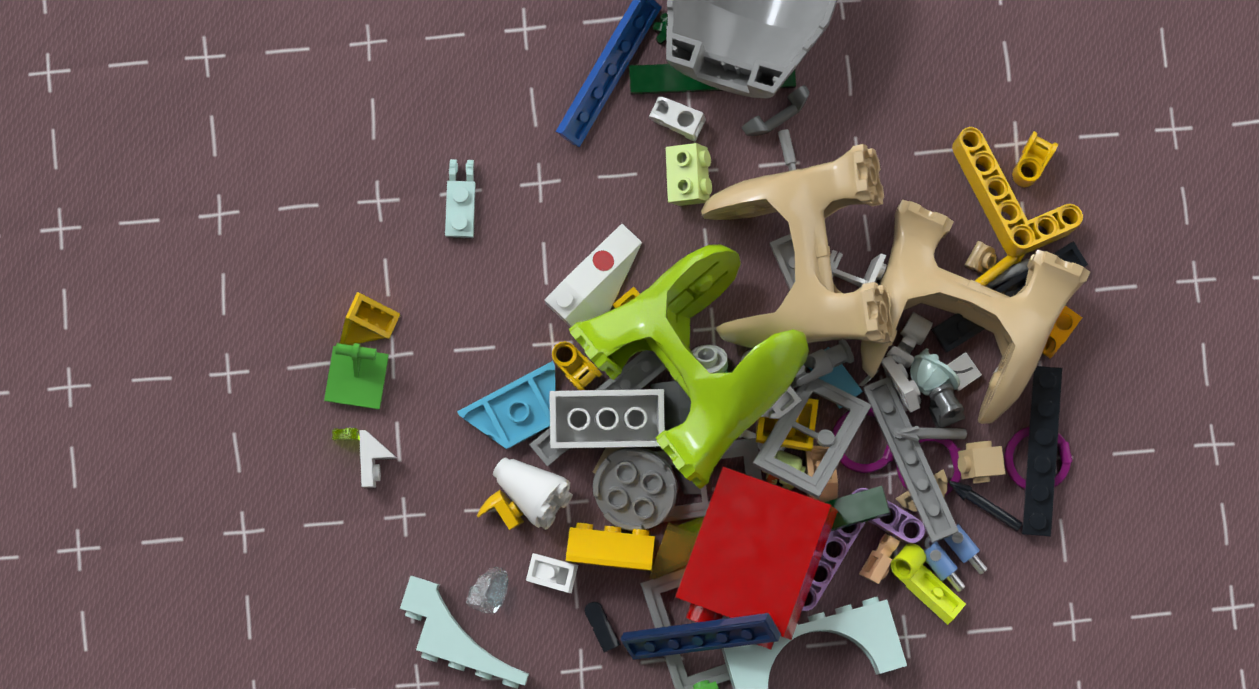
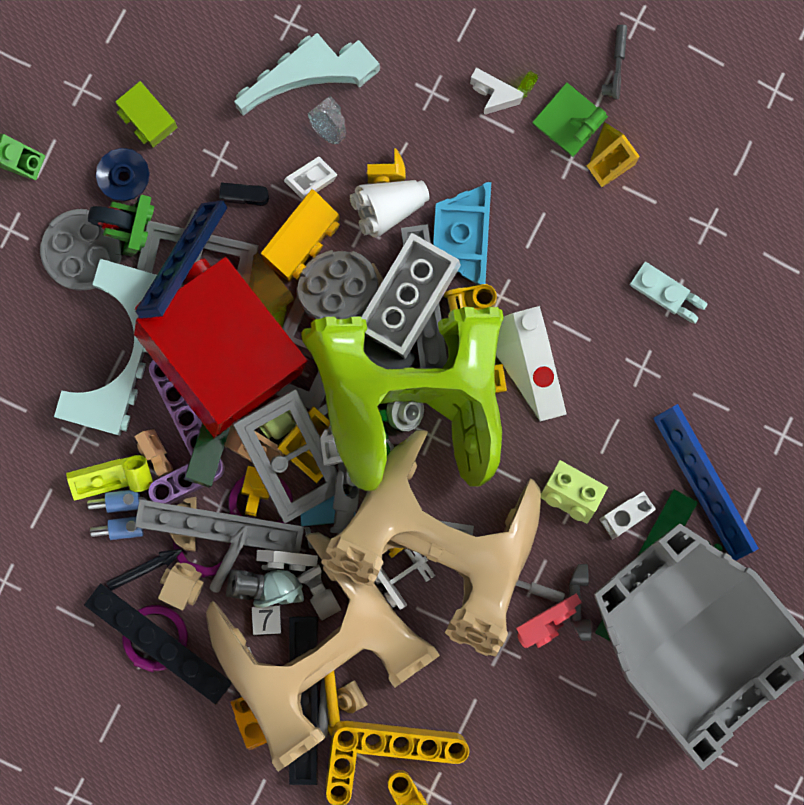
camera: 120 degrees right, 0 degrees up
none -> yellow plate [241,466,269,517]
none -> coral plate [516,593,582,648]
none -> dark grey piece [602,25,627,99]

